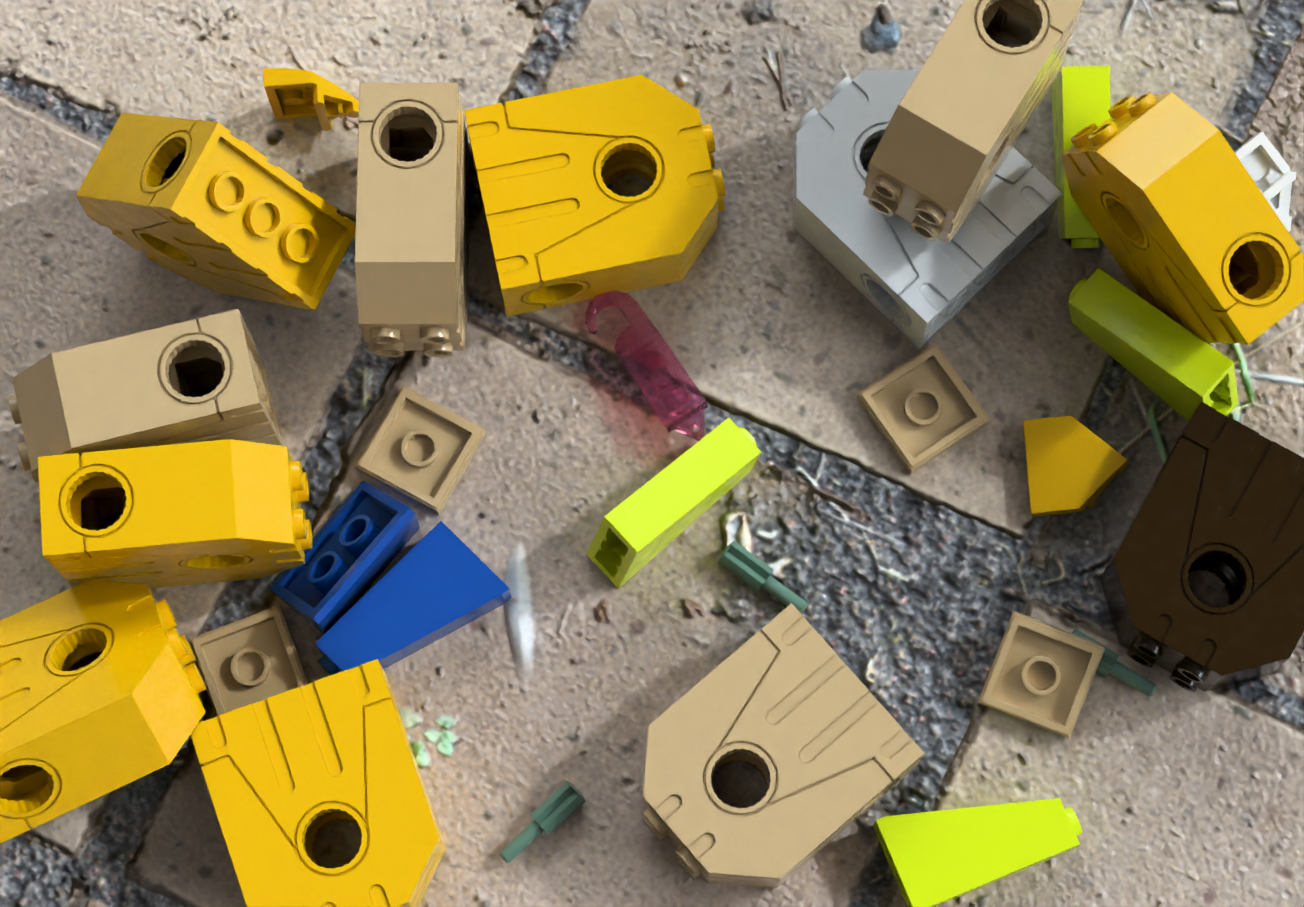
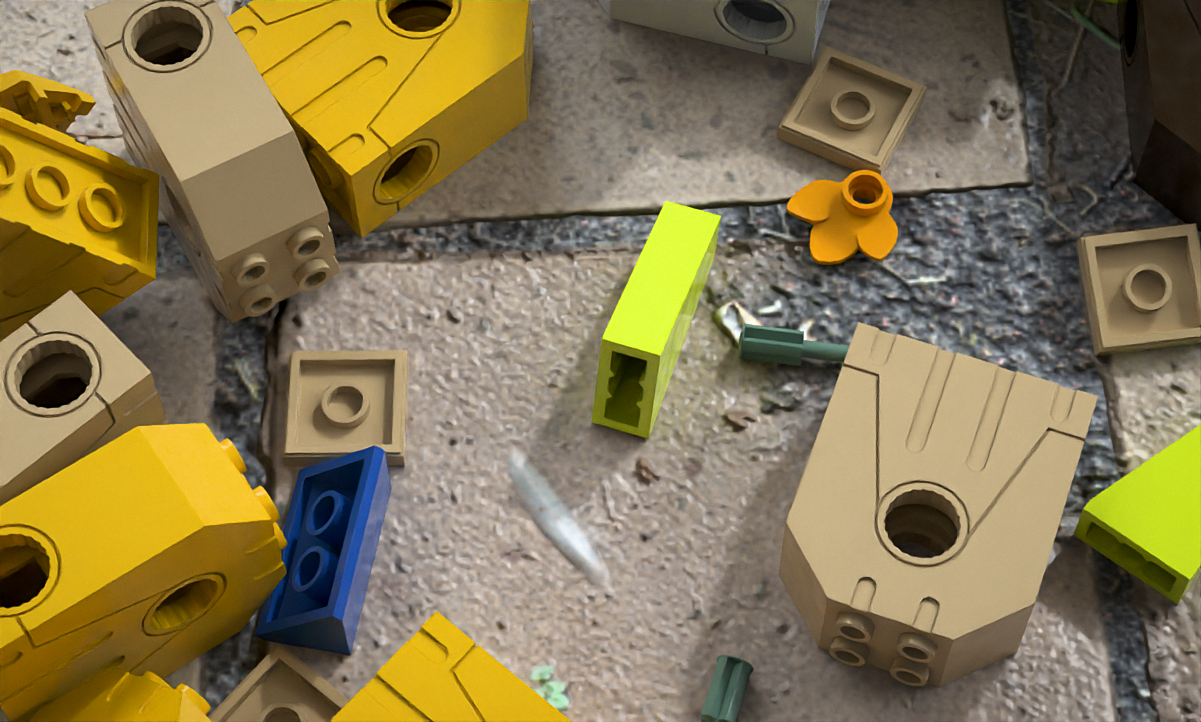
camera: 30 degrees left, 15 degrees down
blue slope [315,521,512,675] -> none
clear pink plate [585,290,709,441] -> none
yellow slope [1023,415,1130,517] -> none
none -> light orange plate [786,170,898,265]

